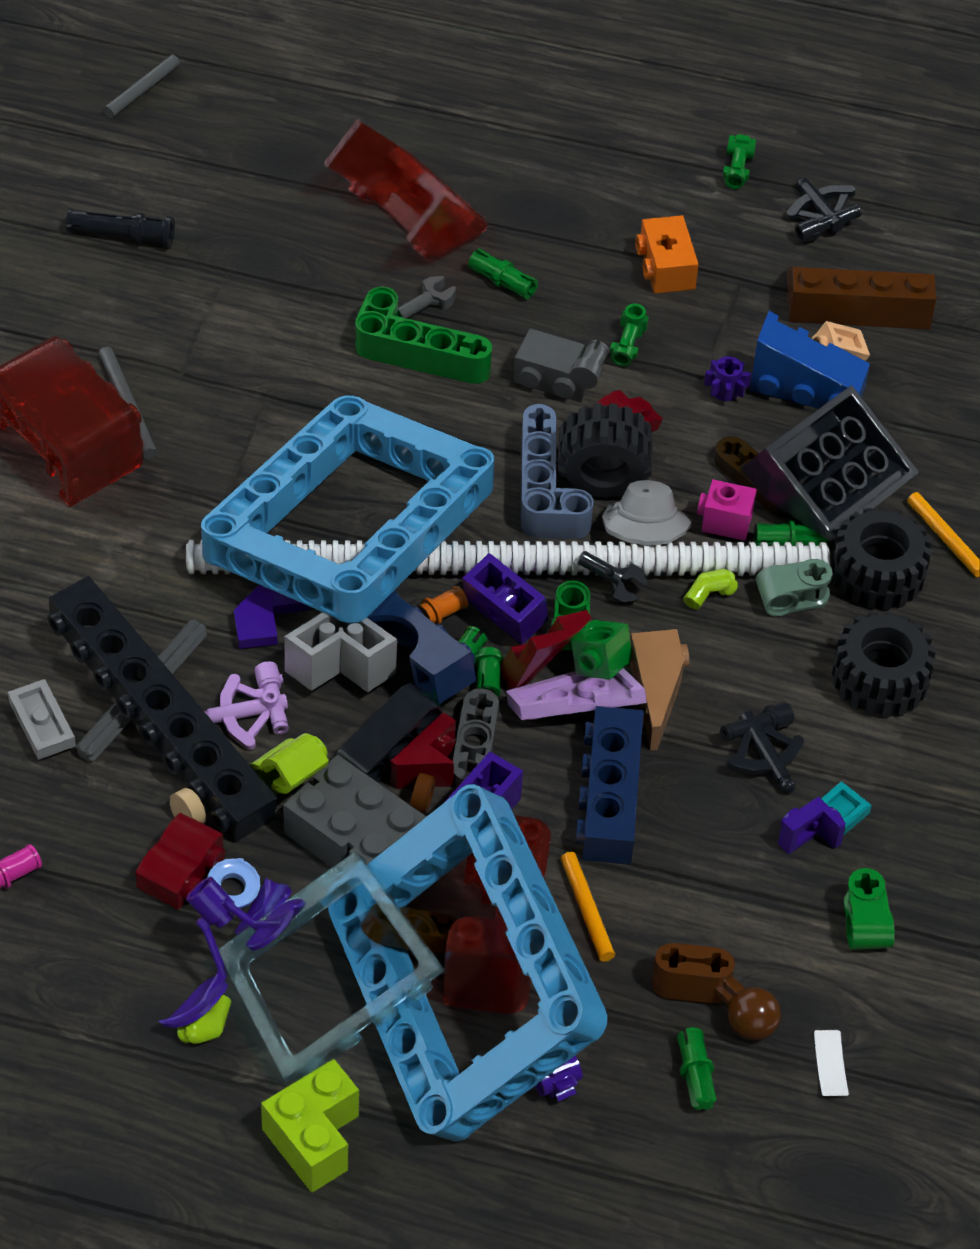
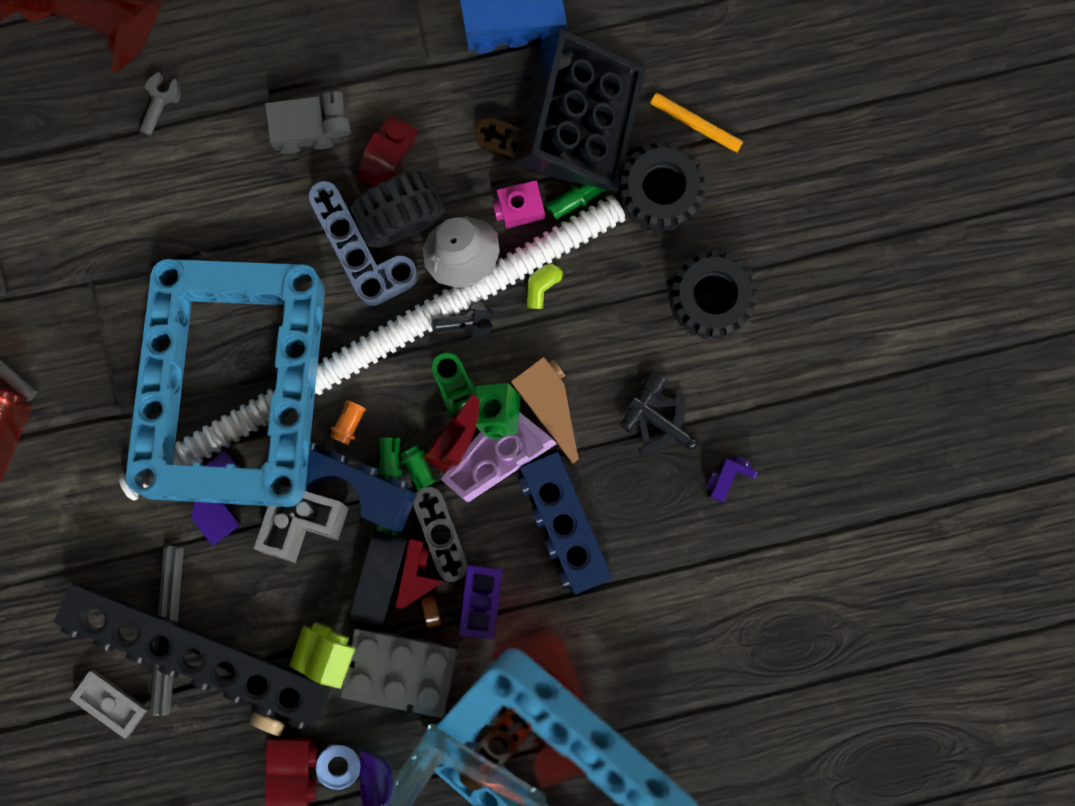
camera: 25 degrees left, 35 degrees up
lavender piece [204,661,289,750] -> none
green beam [355,287,492,384] -> none
dark purple brick [463,553,548,645] -> none
green pin [468,248,538,300] -> none
light orange bar [560,852,615,962] -> none
green bar [610,303,649,367] -> none
reddish brown beam [651,943,782,1041] -> none
green axle [676,1027,716,1110] -> none
dark purple gear [704,357,751,401] -> none
sand green piece [755,559,832,616] -> none
white sticker [814,1030,849,1096] -> none
teal tile [821,781,872,836] -> none
green piece [843,868,895,950] -> none

